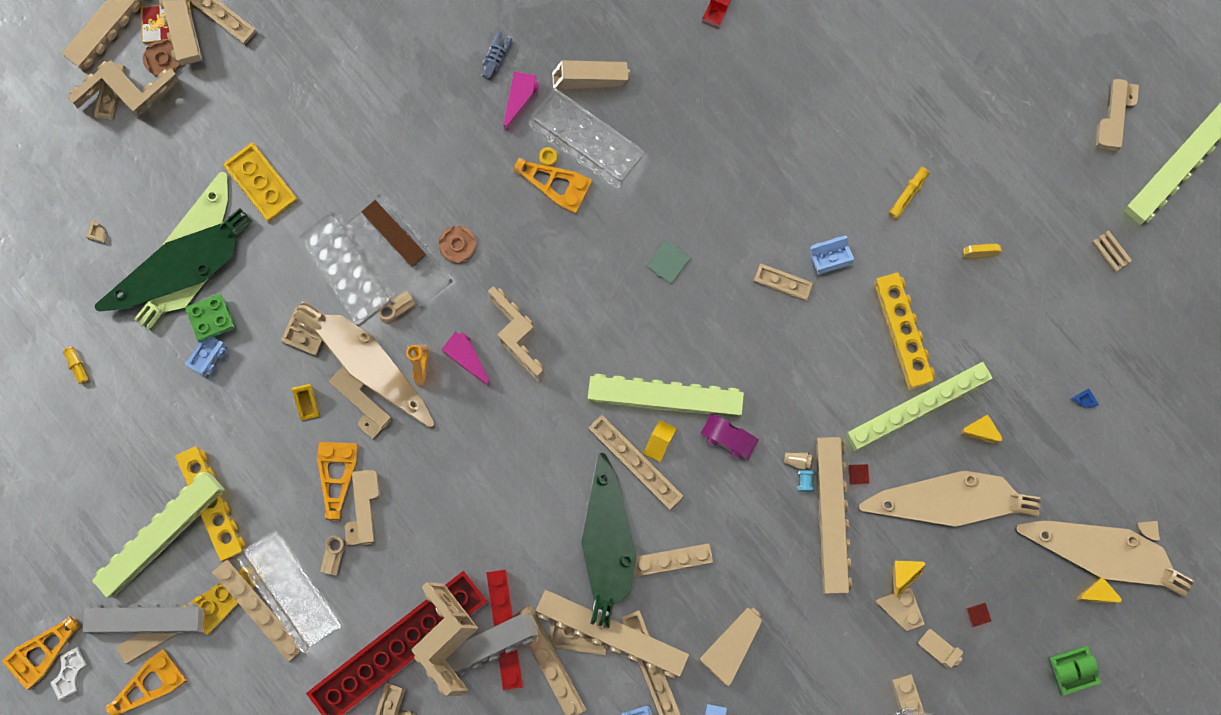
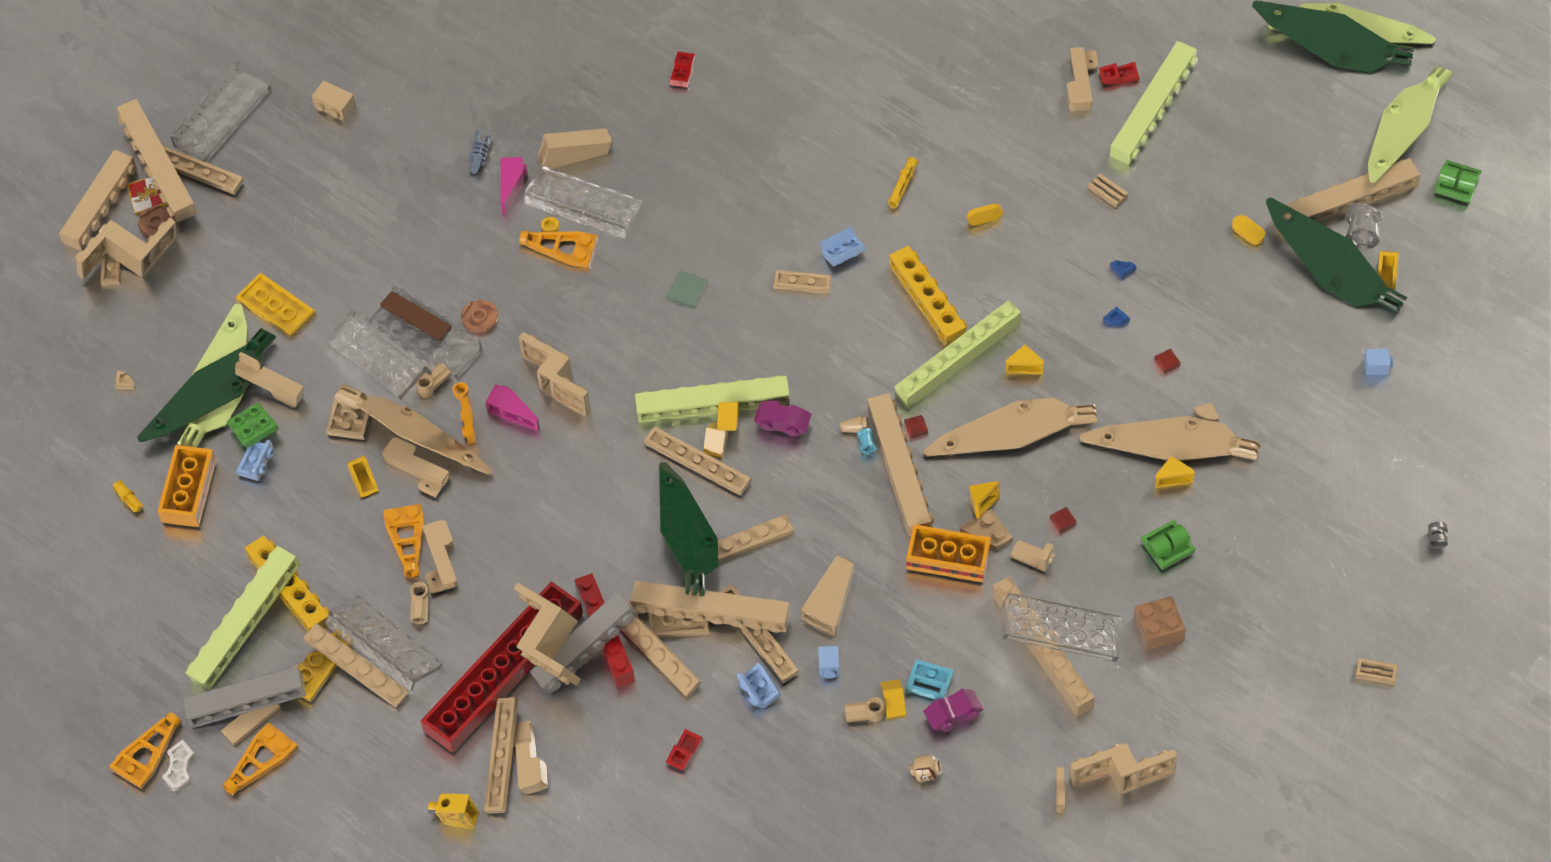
camera: 10 degrees left, 20 degrees down
none -> light orange brick [157,445,216,527]
none -> tan piece [235,352,304,408]
none -> yellow slope [717,402,739,431]
none -> light orange brick [906,524,991,582]
none -> red slope [1099,62,1140,85]
none -> blue tile [1110,260,1137,279]
none -> clear red tile [1154,348,1181,374]

